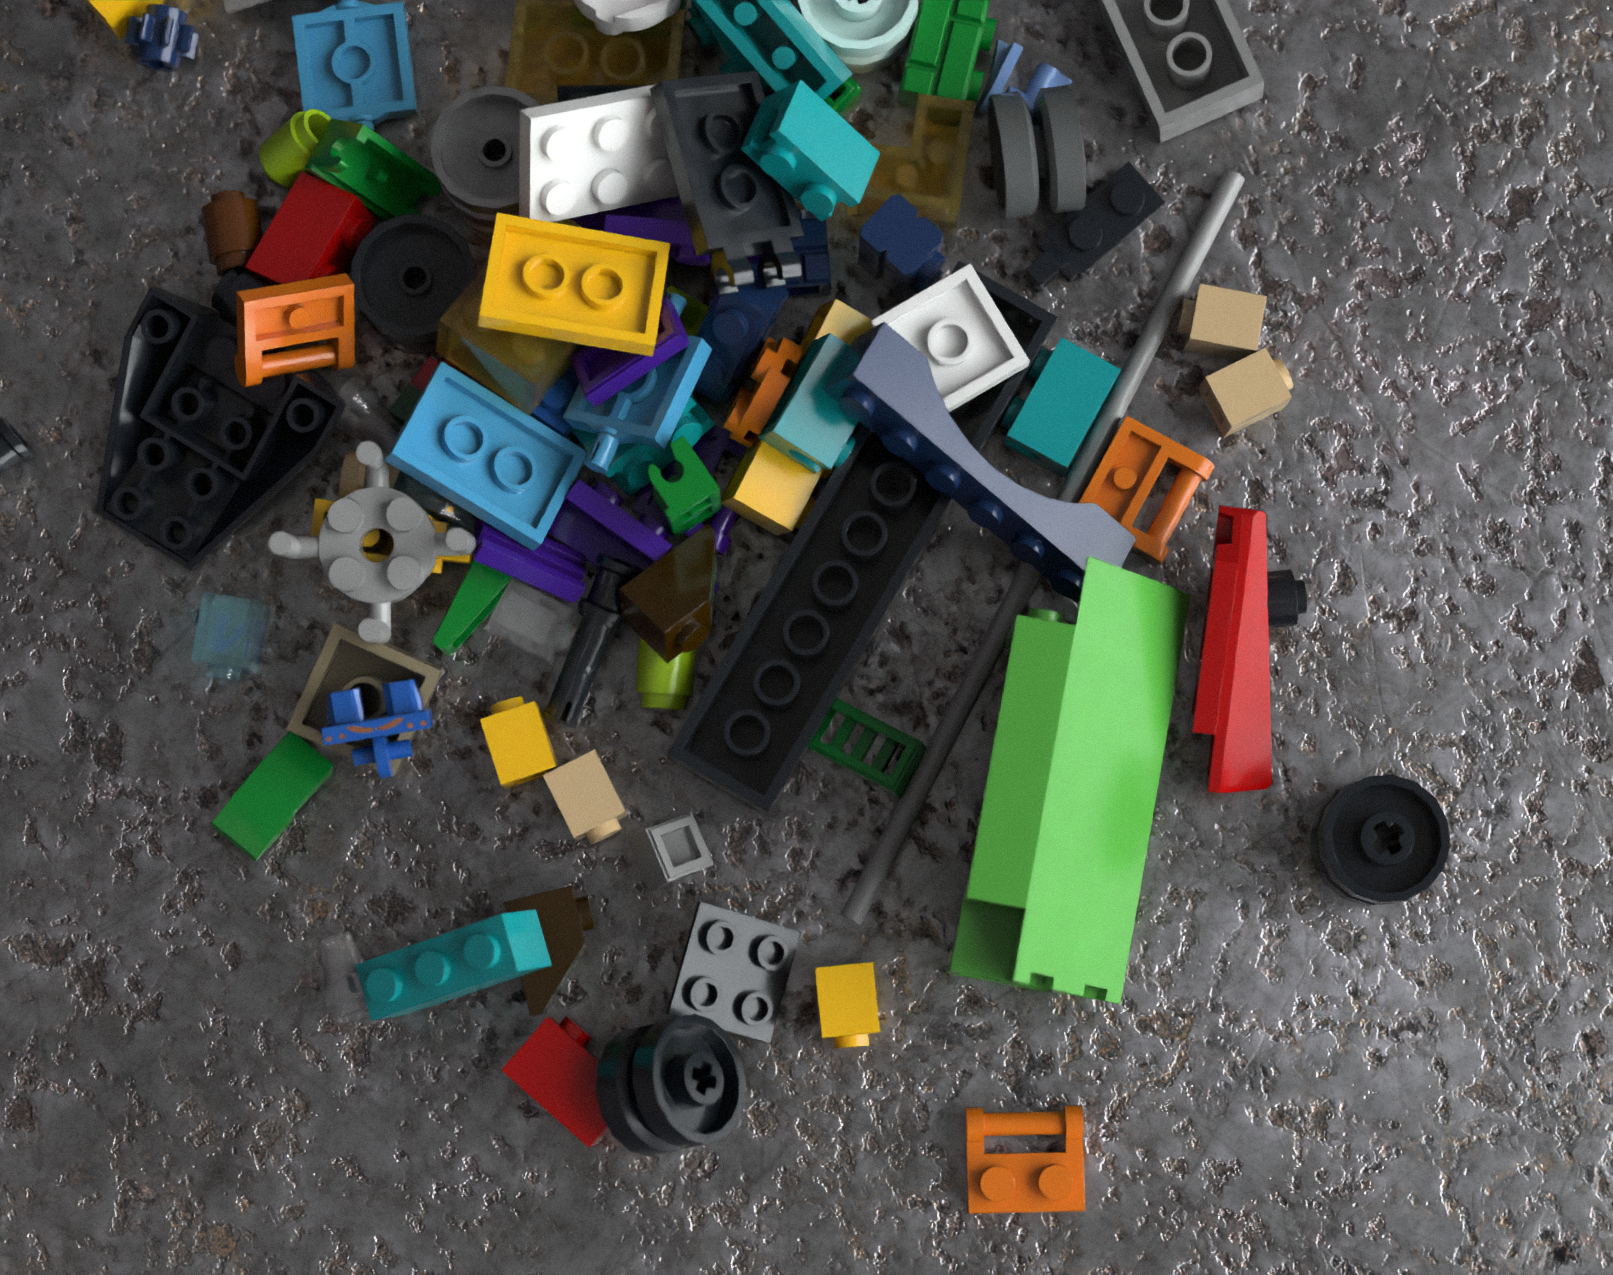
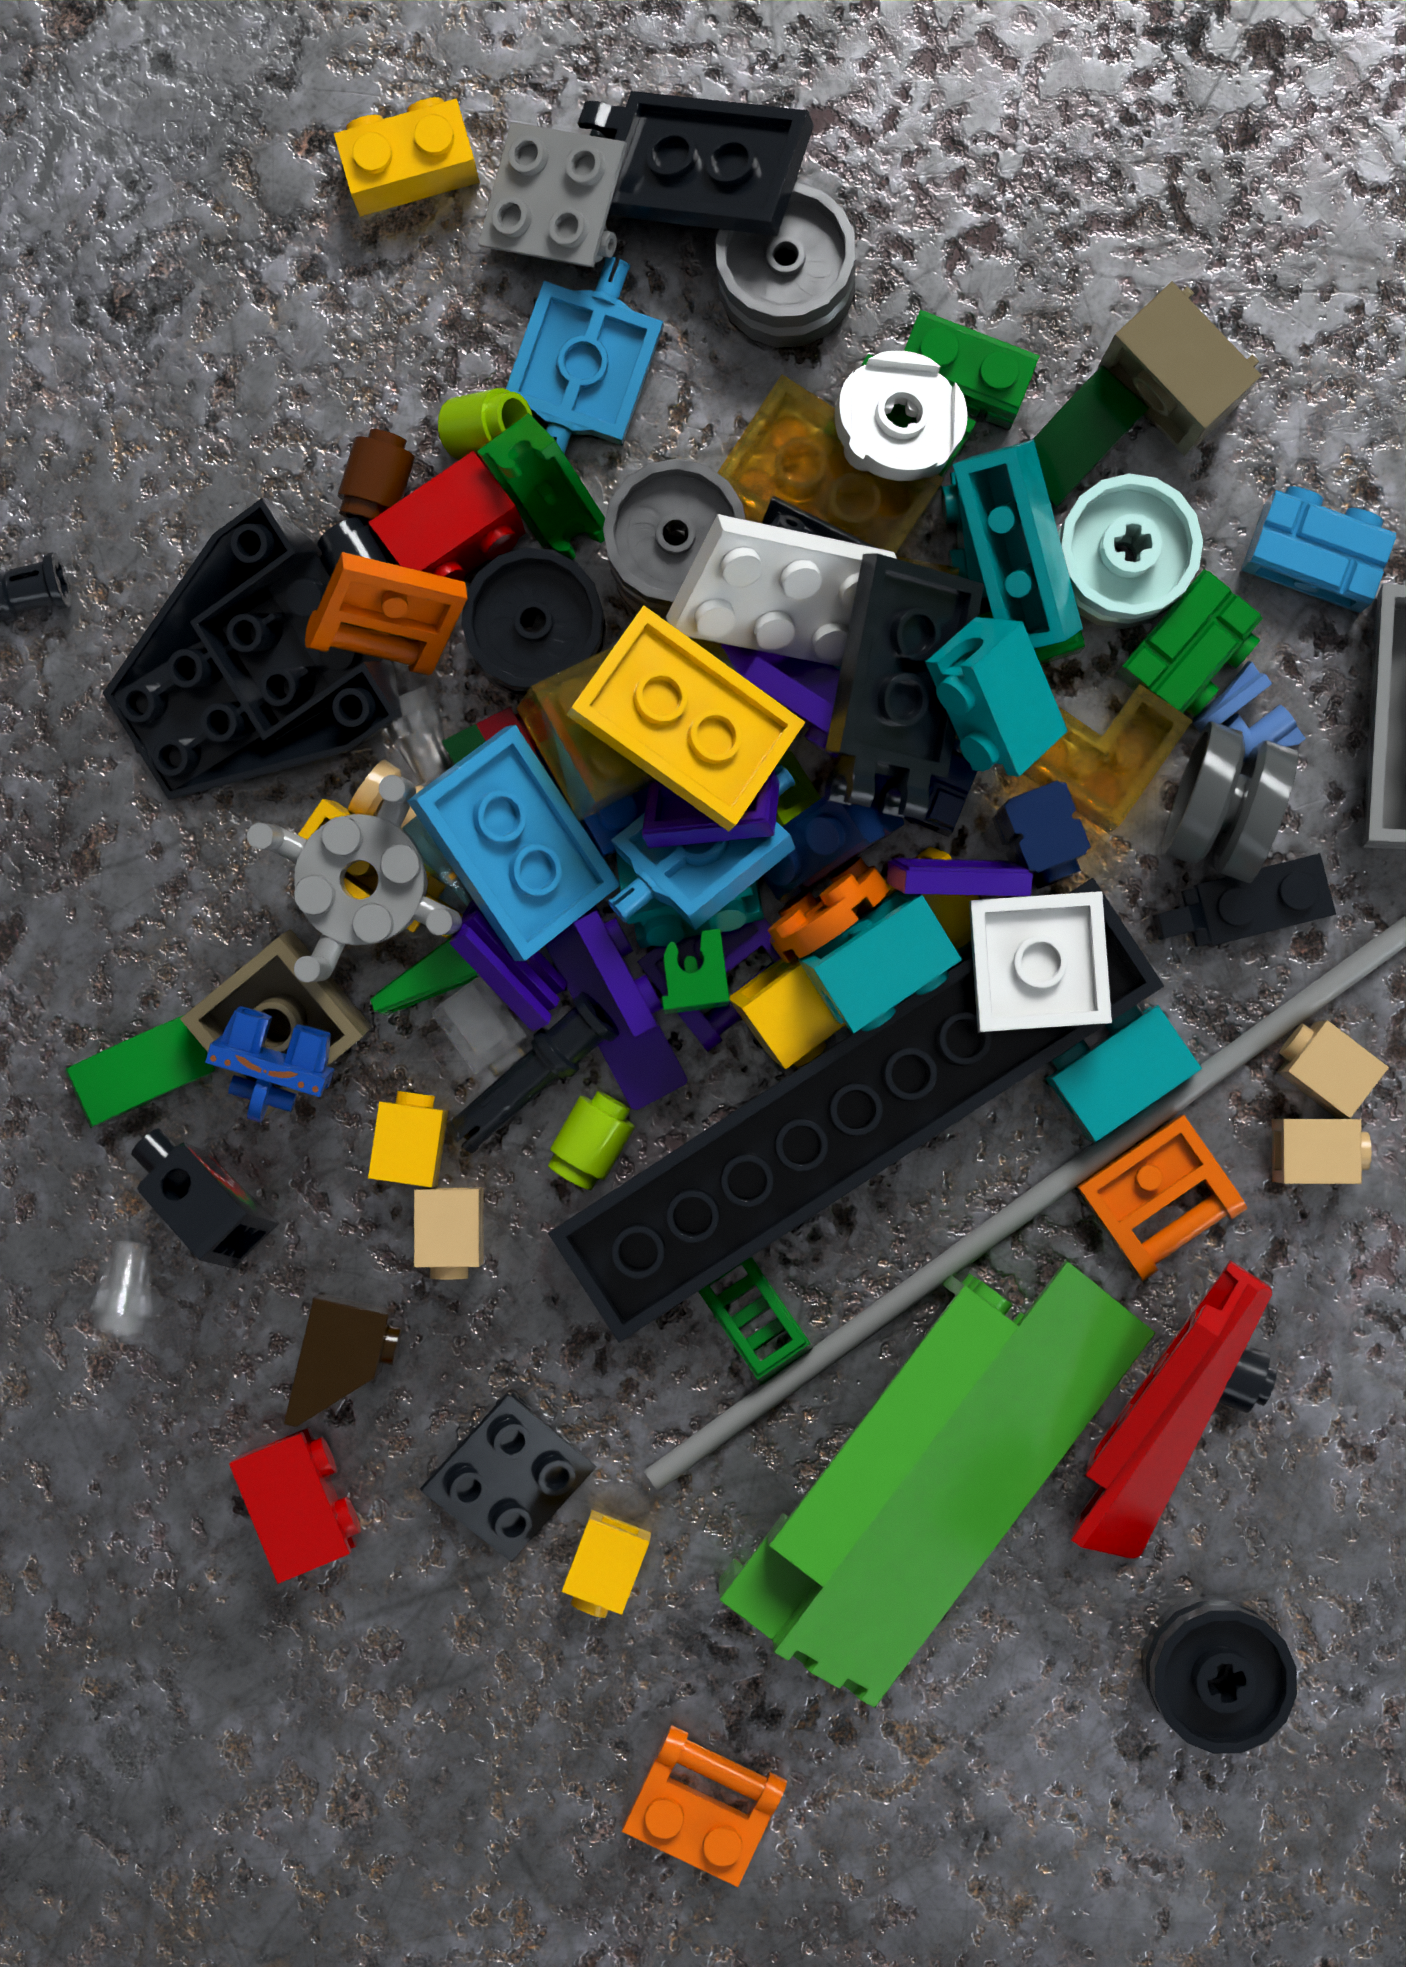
camera: 30 degrees right, 5 degrees up
dark blue gear [125,4,199,72] -> none
clear light blue brick [191,592,269,682] -> none
teal brick [355,909,552,1021] -> none
black wheel [596,1014,746,1156] -> none
dark brown slope [619,524,717,664] -> none
light grey slope [629,812,714,891] -> none
arch [823,322,1136,603] -> none
none -> black torso [131,1128,279,1269]
none -> dark purple tile [887,858,1033,896]

